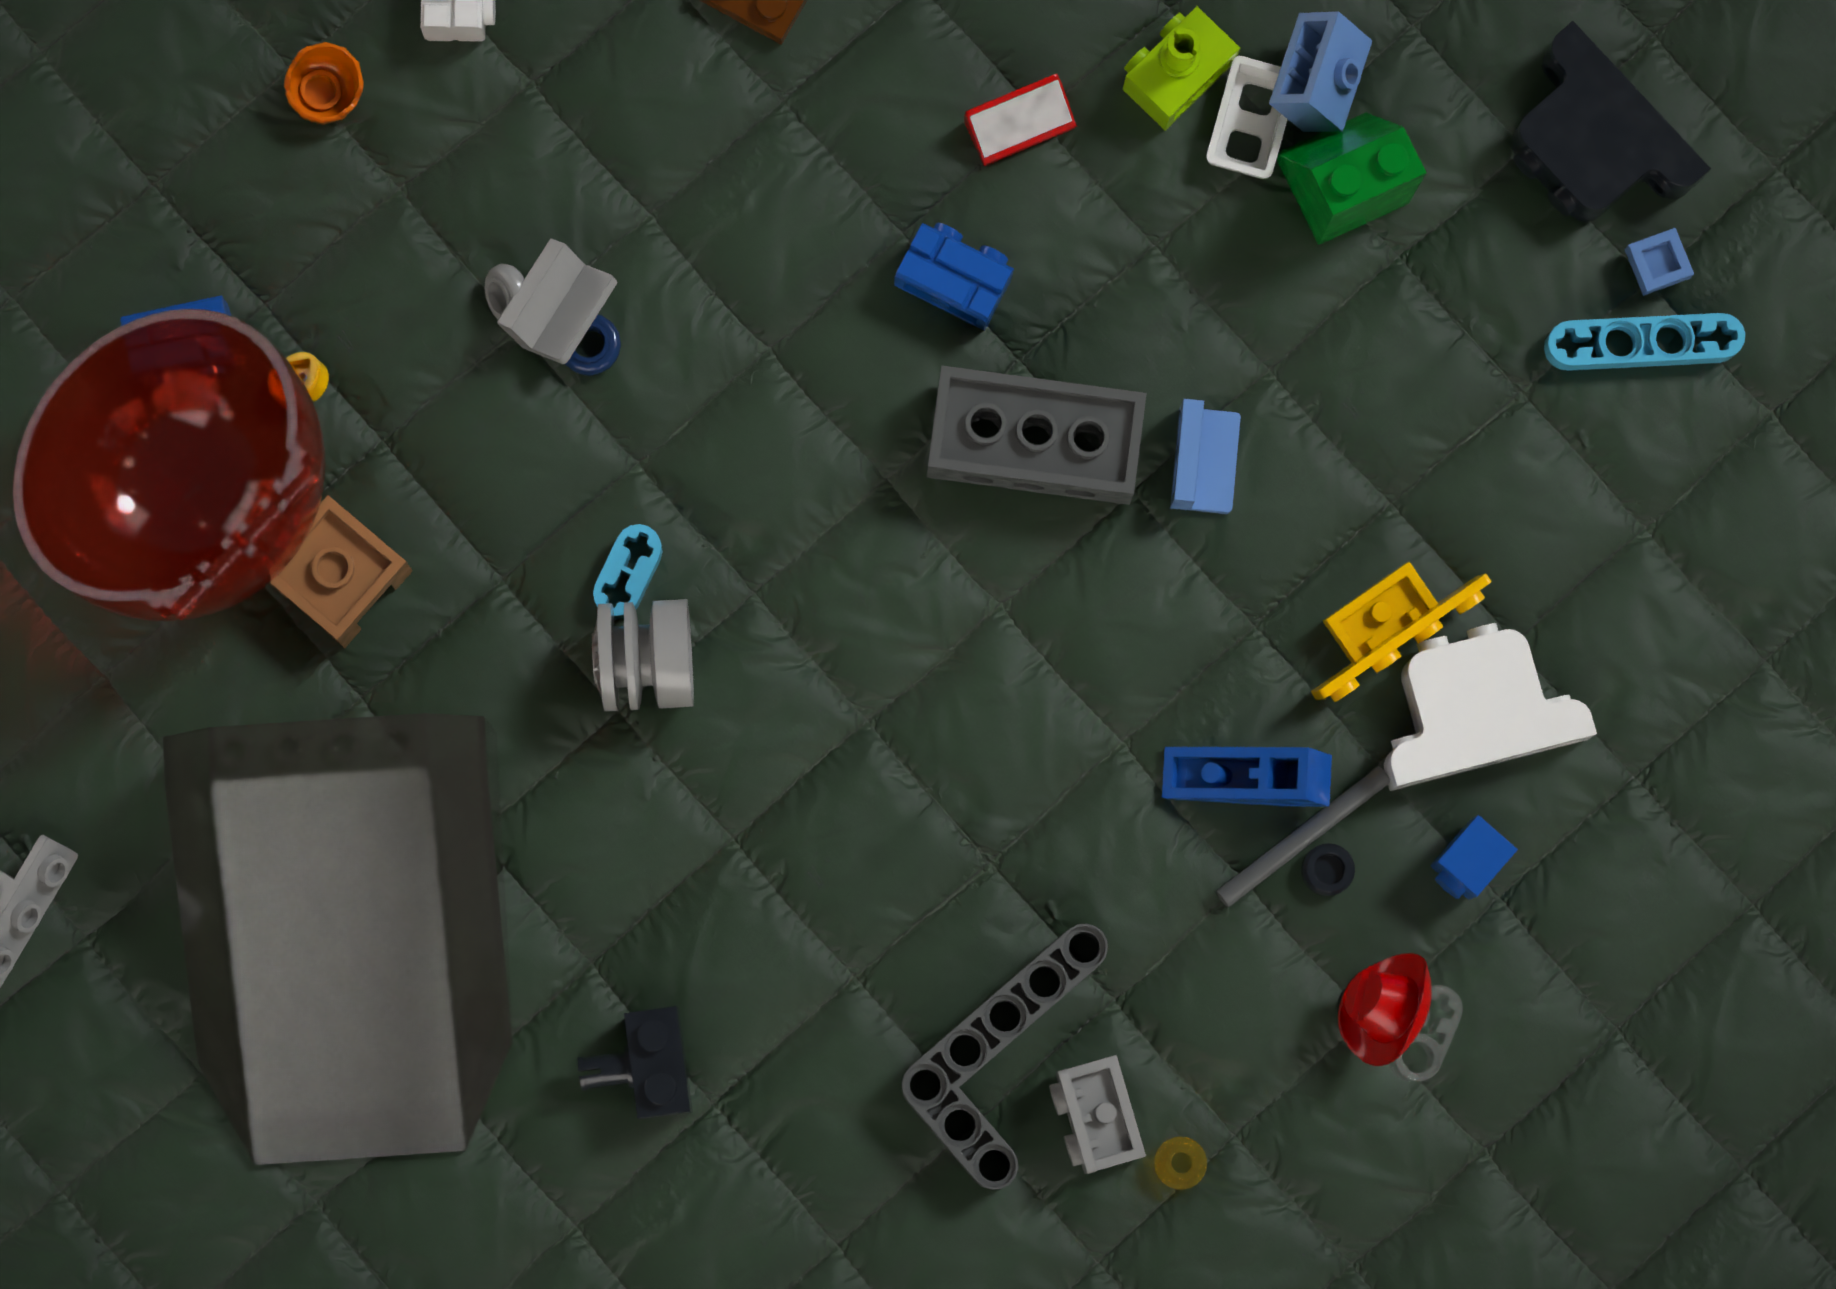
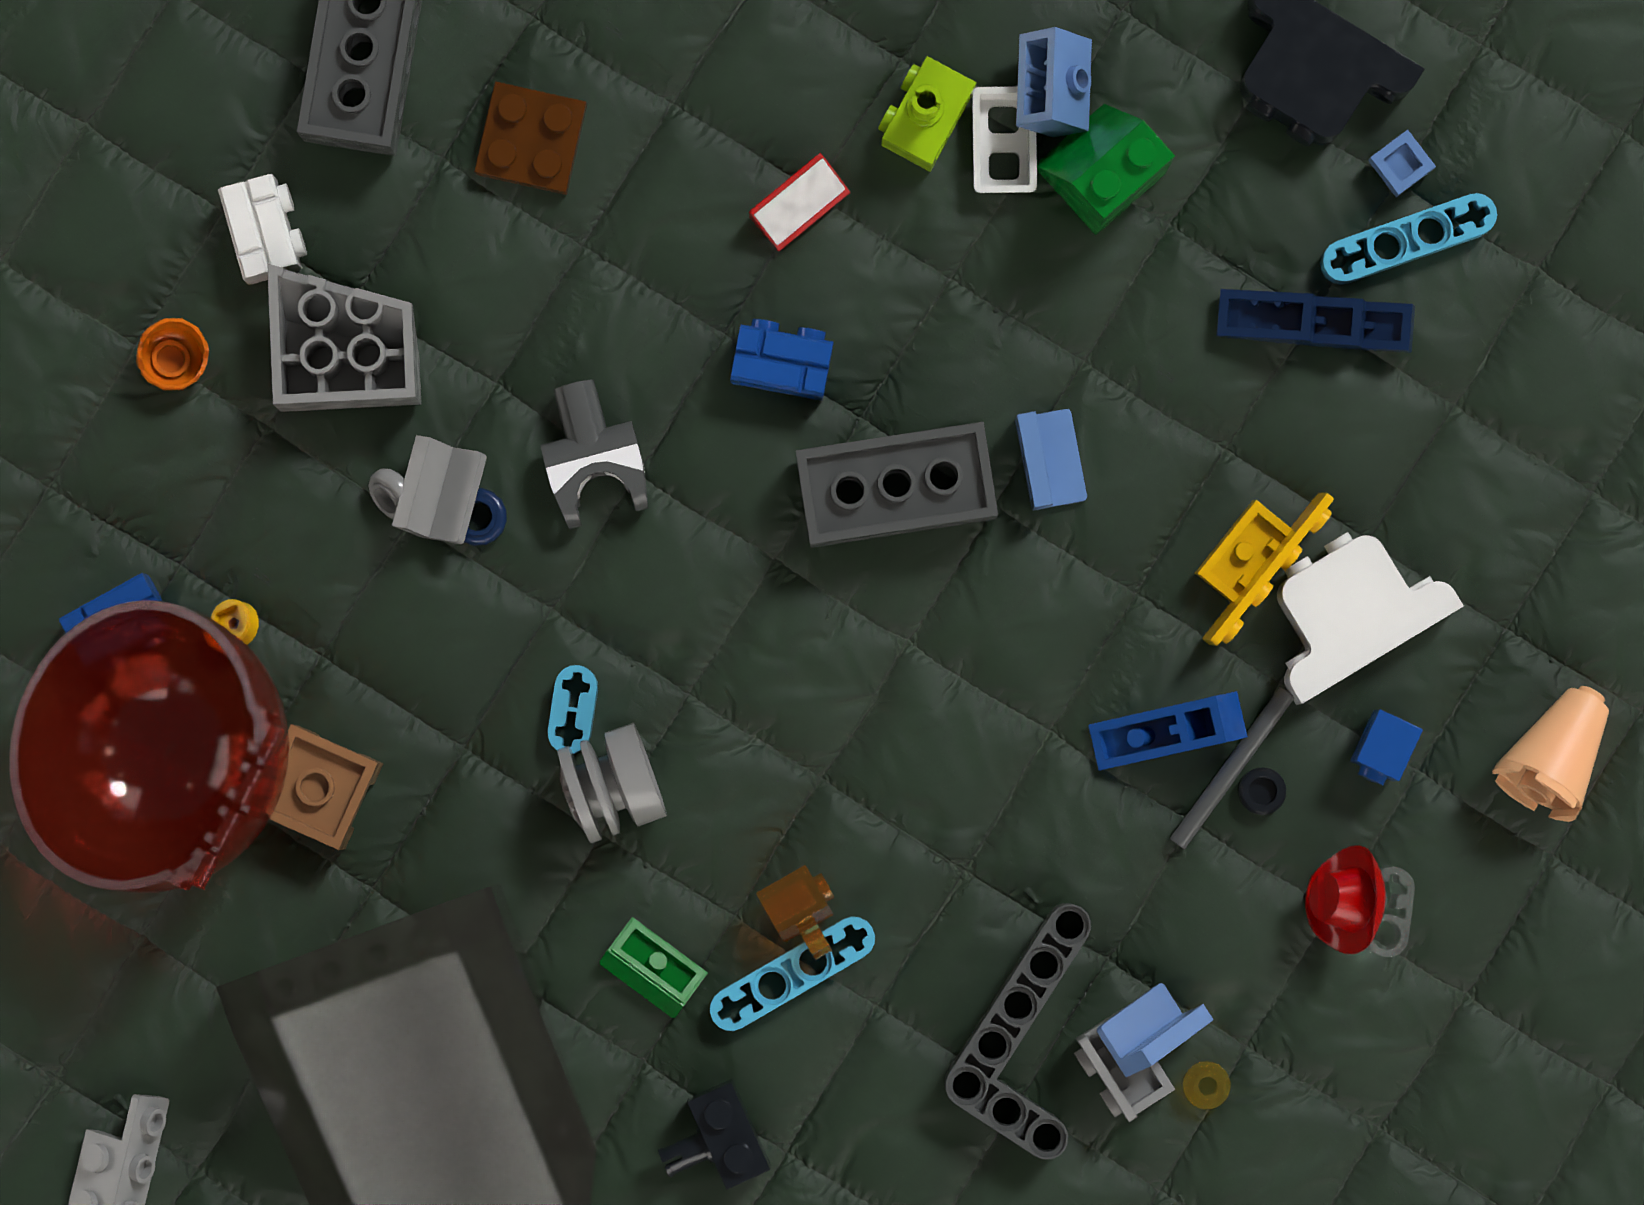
camera: 10 degrees left, 5 degrees up
none -> light grey wedge [267,263,421,412]
none -> dark grey connector [541,379,648,529]
none -> green slope [599,917,708,1018]
none -> medium azure beam [710,916,875,1031]
none -> clear orange brick [756,865,835,960]
none -> medium blue panel [1097,983,1213,1077]
none -> dark blue slope [1217,289,1415,353]
none -> light nougat cone [1492,686,1609,822]

